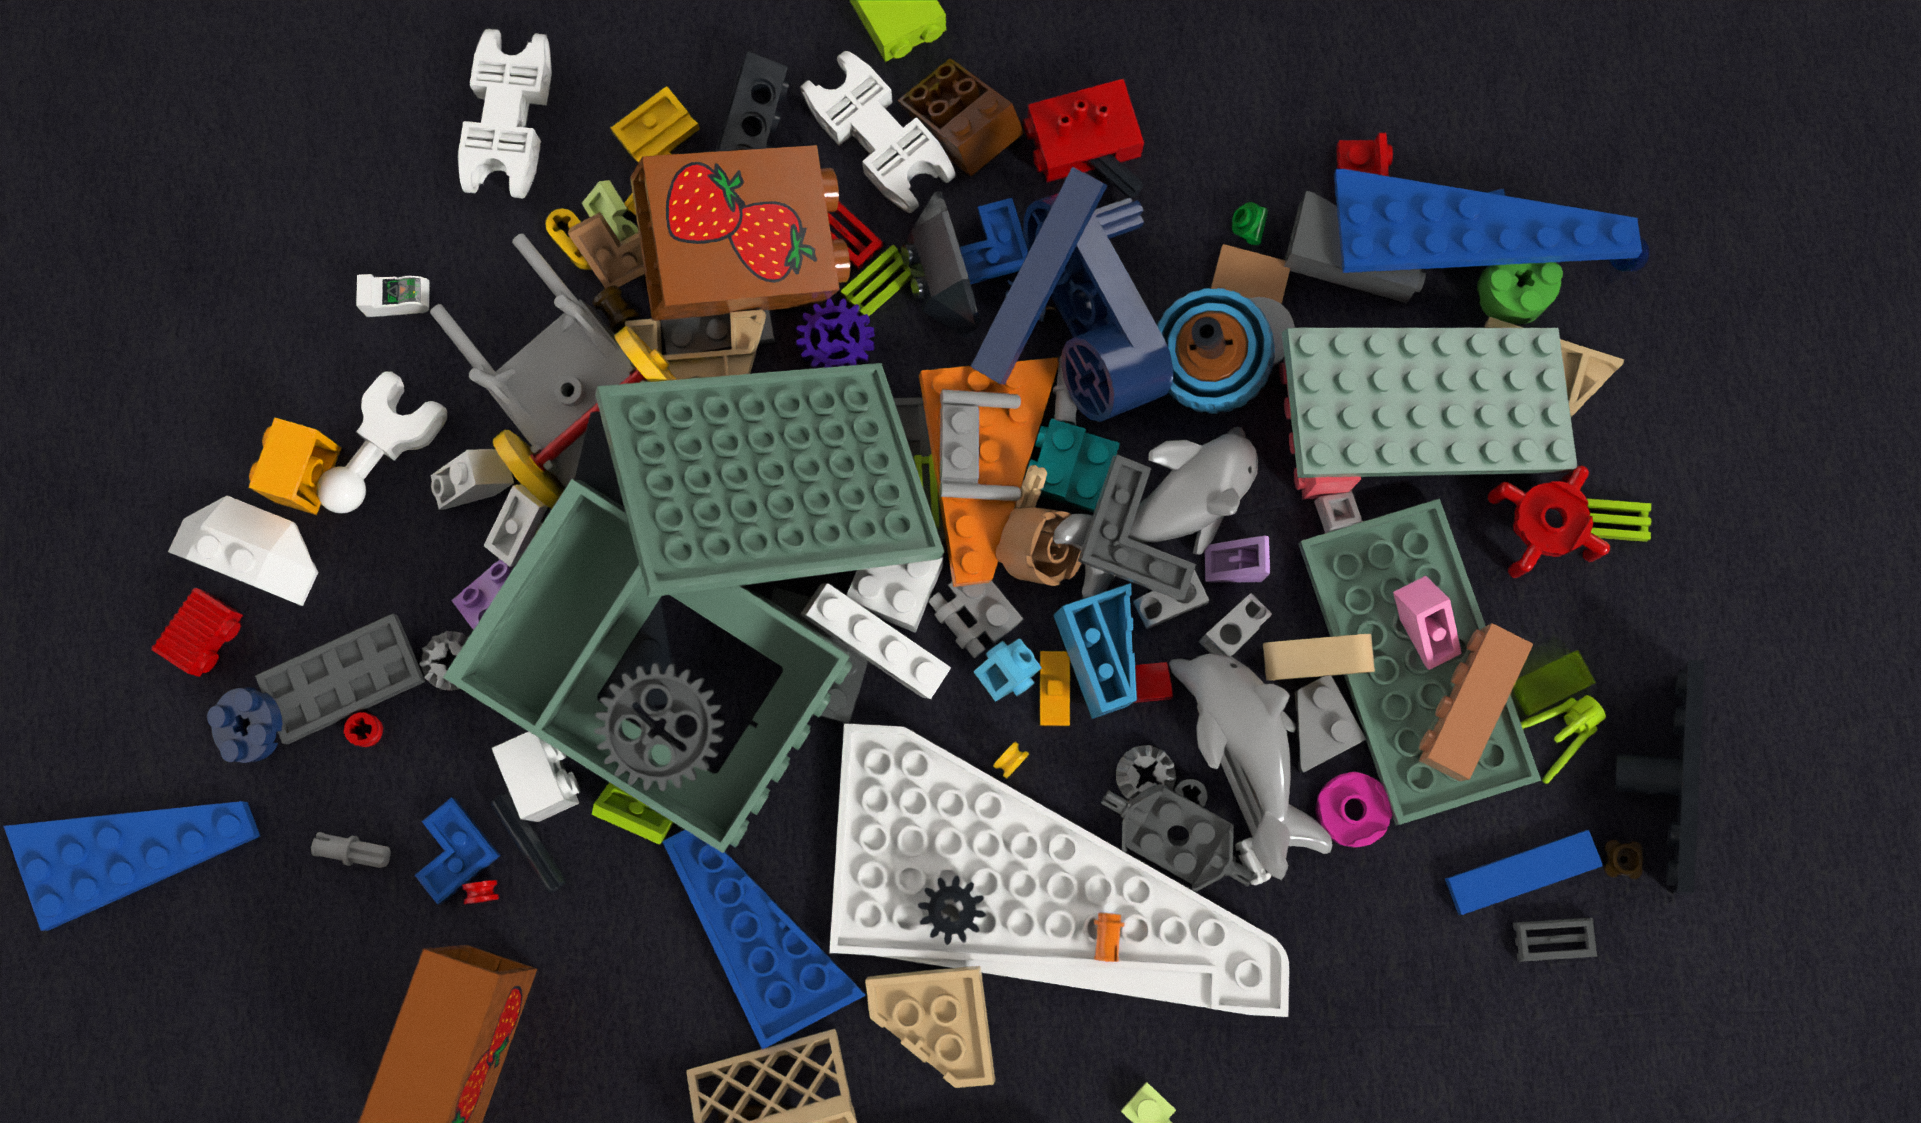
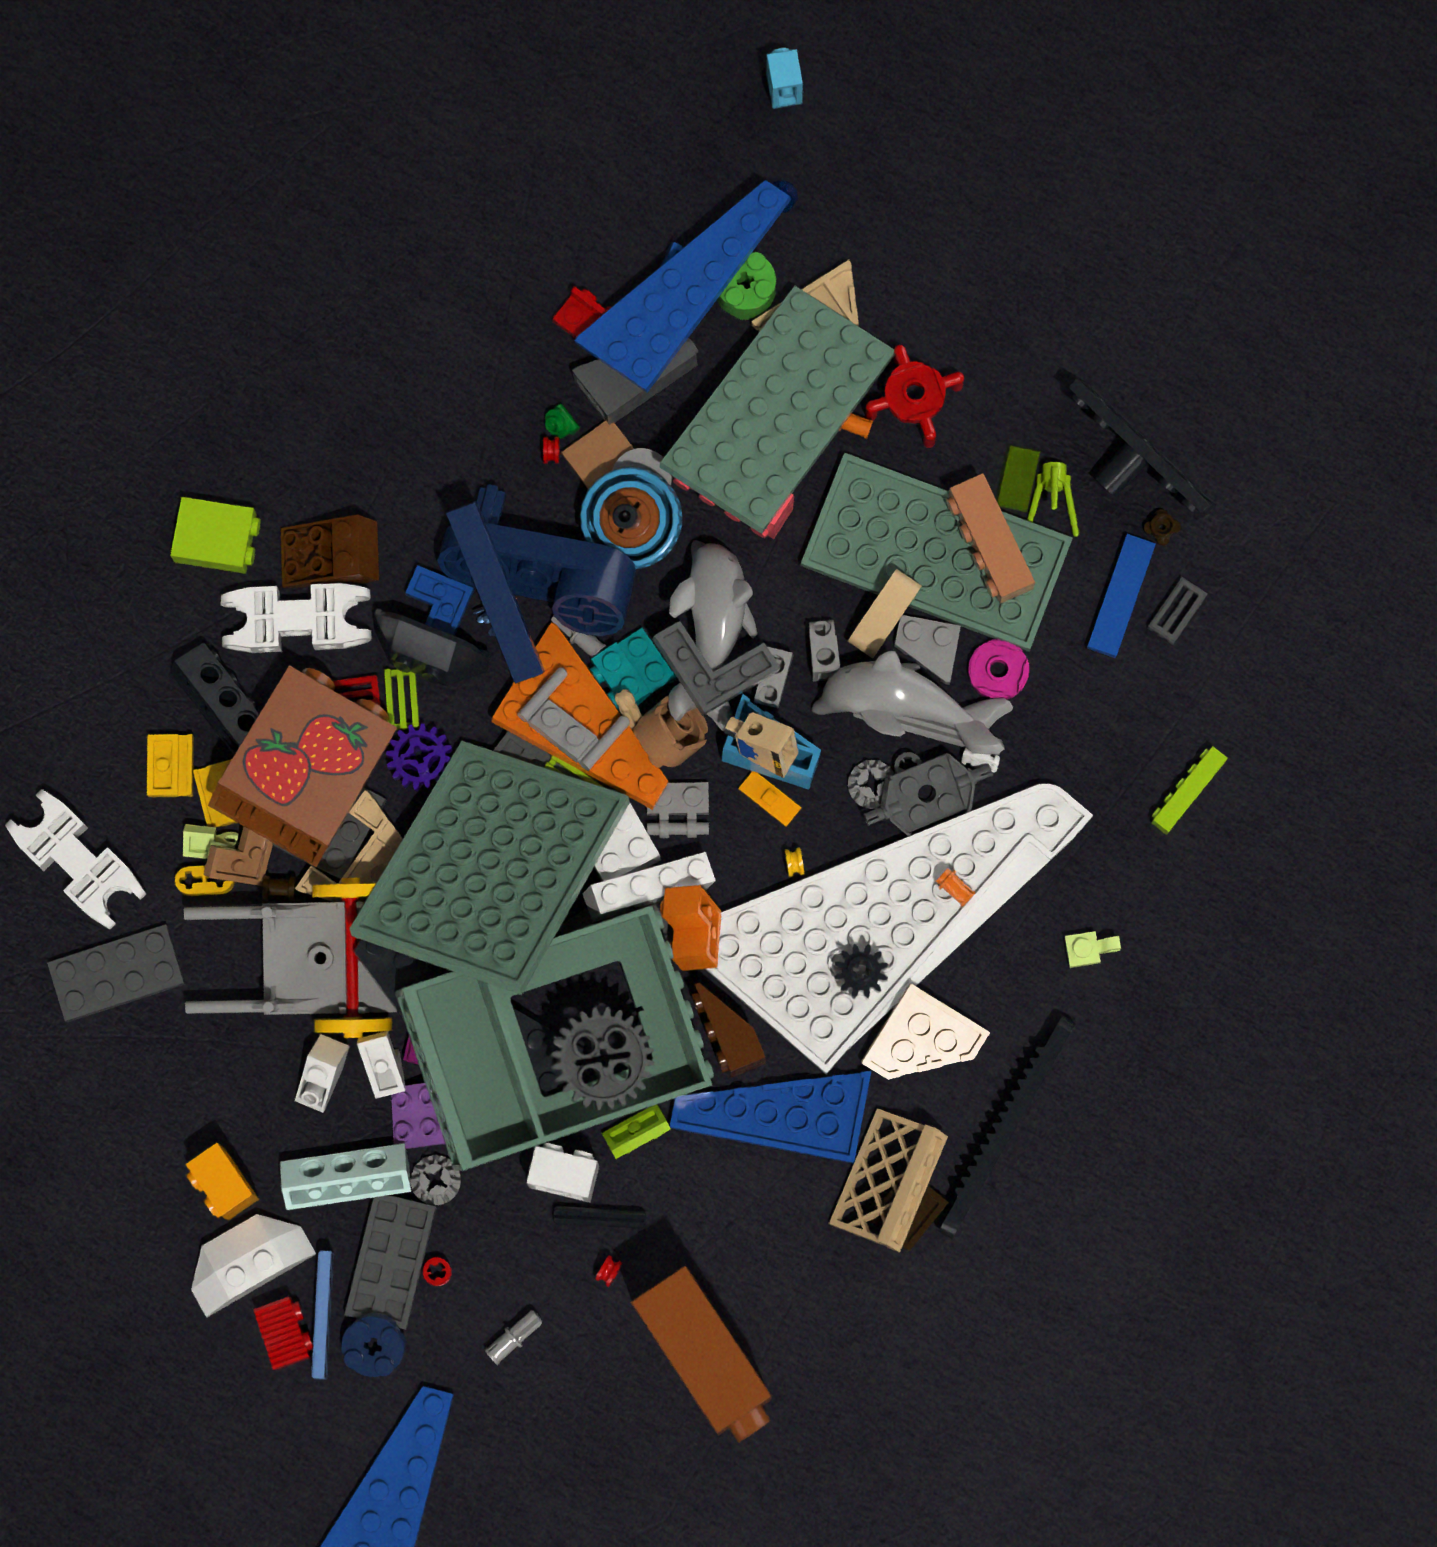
camera: 50 degrees left, 0 degrees up
white piece [317,372,447,513] -> none
white leg [356,274,429,317] -> none
blue tile [415,797,501,905] -> none
medium azure brick [974,639,1042,702] -> none
red piece [1023,79,1144,199] -> none
red slope [1134,662,1173,703] -> none
lavender slope [1205,536,1270,582] -> none
light grey tile [1314,491,1363,533] -> none
bright pink slope [1393,576,1462,670] -> none
lime tile [1587,499,1651,542] -> none
none -> dark grey plate [47,924,185,1022]
none -> light aqua brick [280,1143,411,1210]
none -> medium blue tile [312,1251,334,1380]
none -> red bush [543,437,560,464]
none -> orange brick [660,885,722,971]
none -> reddish brown slope [692,983,766,1078]
none -> tan torso [724,712,799,778]
none -> medium azure brick [767,48,803,108]
none -> orange pin [839,413,873,439]
none -> lime piece [1152,746,1228,835]

